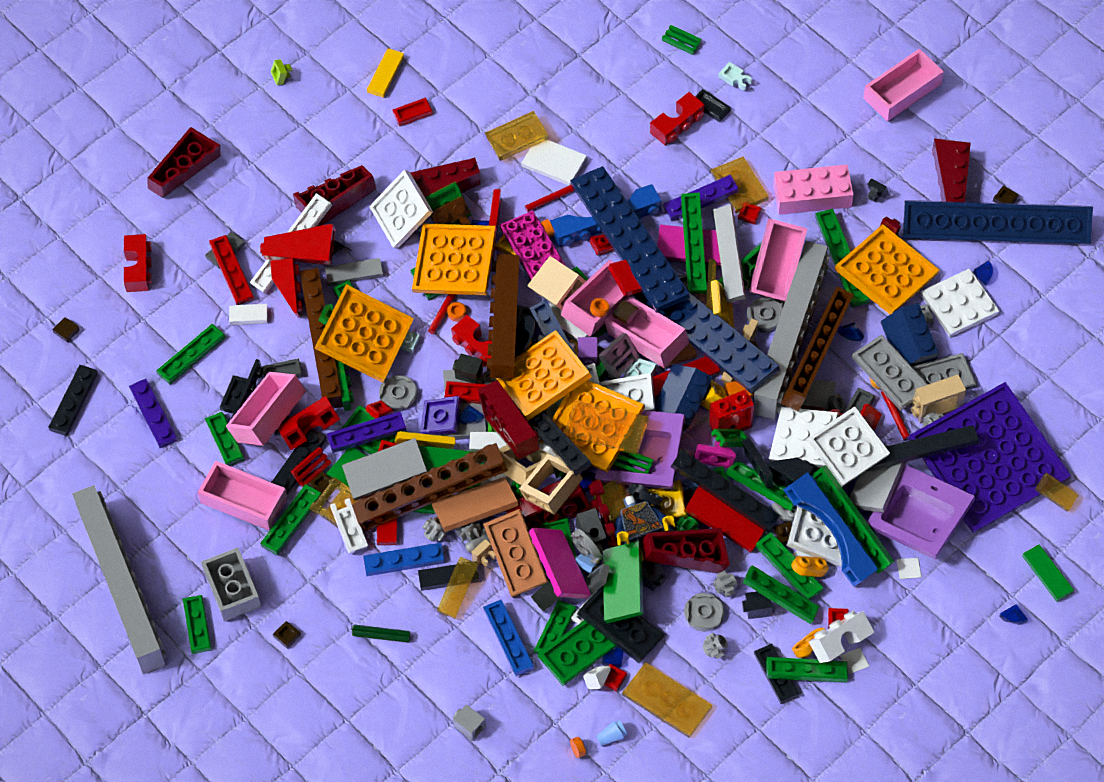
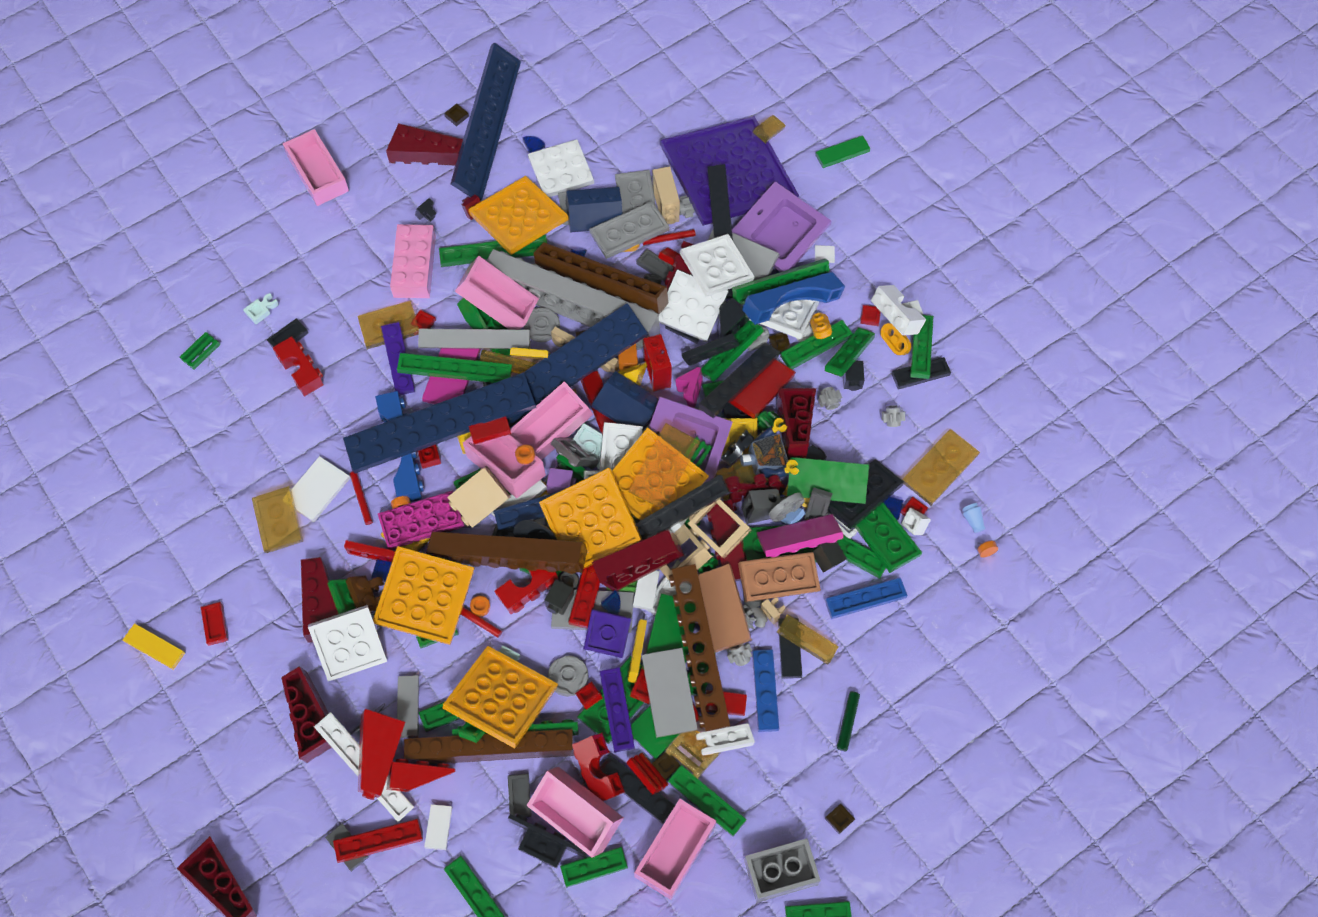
camera: 85 degrees left, 5 degrees up
lime tile [271,59,293,85] -> none
light grey brick [453,705,486,741] -> none
dark brown tile [612,300,639,324] -> none
light grey tile [684,593,724,632] -> none
green tile [711,429,748,447] -> none
clear blue tile [999,604,1028,625] -> none

